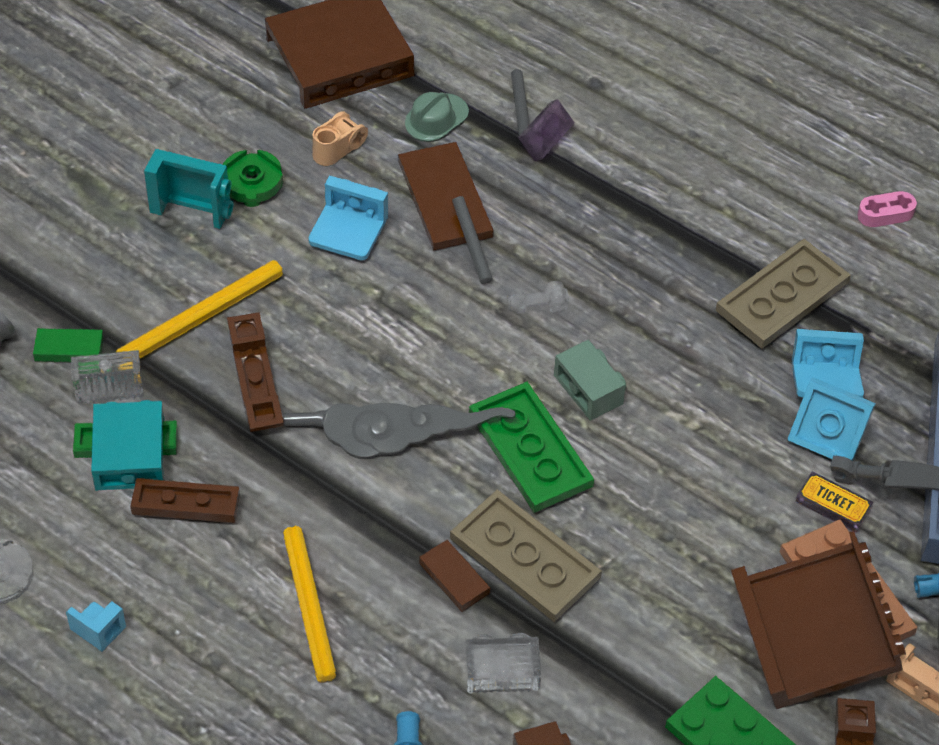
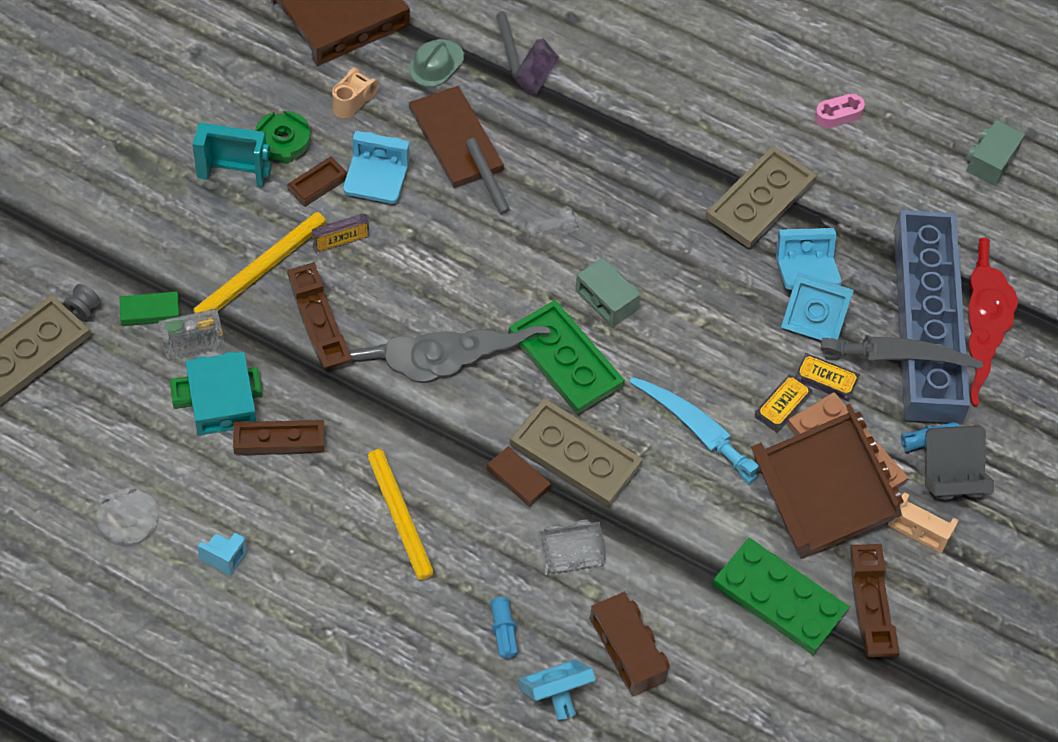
camera: 10 degrees left, 5 degrees up
none -> reddish brown tile [287,156,348,207]
none -> tile [312,213,369,254]
none -> medium azure sword [630,378,759,485]
none -> tile [754,374,813,433]

